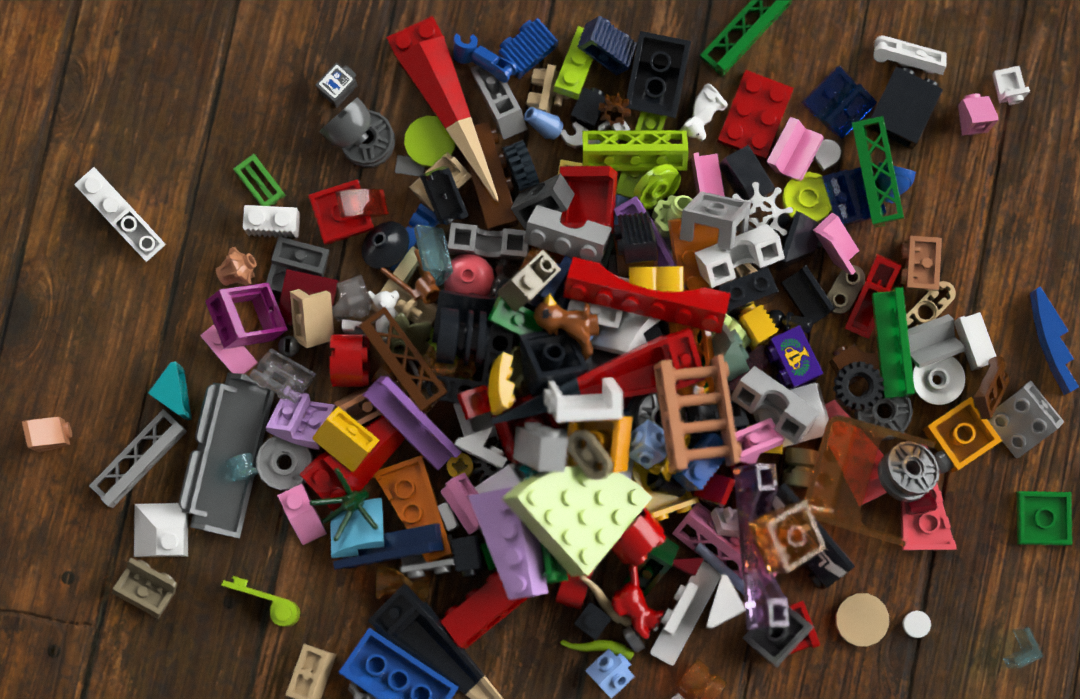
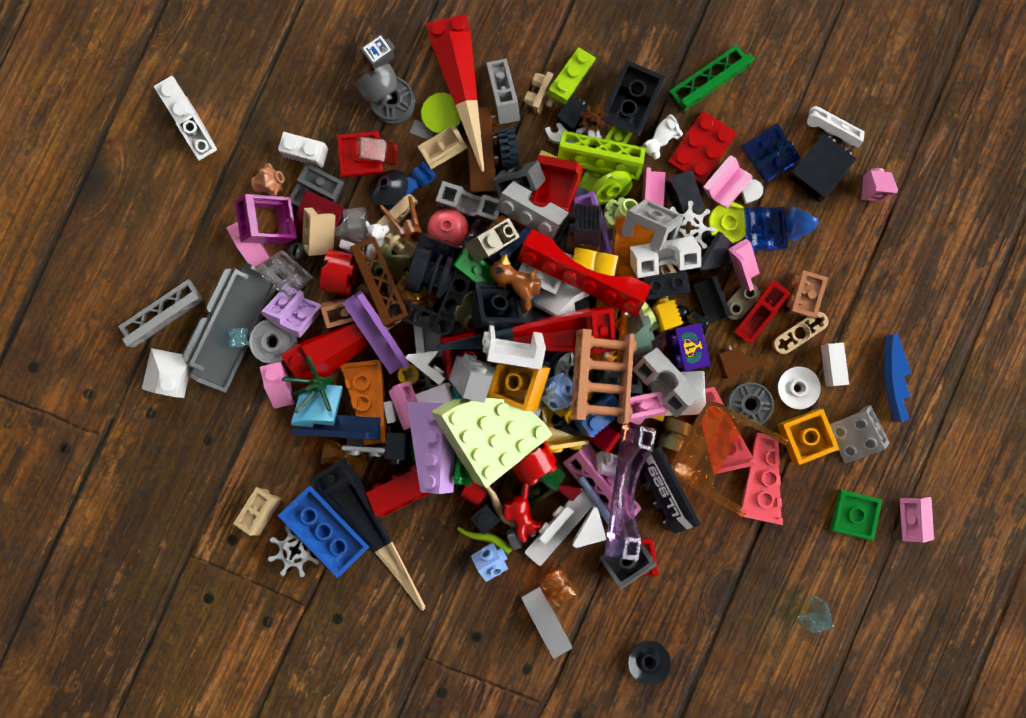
camera: 10 degrees right, 5 degrees up
slope [22,417,72,453] -> none
dark tan bracket [112,558,177,619] -> none
teal slope [148,361,192,421] -> none
lime door [222,576,300,627] -> none
bright green tile [233,154,286,206] -> none
yellow panel [312,406,379,472] -> none
clear light blue panel [414,225,453,286] -> none
black hinge [420,166,469,225] -> none
blue piece [453,33,518,83] -> none
red slope [457,385,517,420] -> none
yellow slope [489,352,515,416] -> none
blue brick [499,18,558,79] -> none
medium blue cone [524,107,563,140] -> none
dark tan plate [567,430,613,480] -> none
dark blue brick [577,16,637,76] -> none
clear orange slope [748,500,827,573] -> none
black tyre [833,361,884,411] -> none
tan tile [835,593,889,646] -> none
green fence [852,116,905,228] -> none
green fence [871,287,915,399] -> none
dark grey wheel [878,441,939,502] -> none
white tile [903,611,931,638] -> none
dark red slope [905,491,938,515] -> none
light grey panel [908,314,966,369] -> none
dark grey hinge [934,450,953,474] -> none
reddish brown plate [973,356,1010,419] -> none
white bracket [992,66,1030,105] -> none

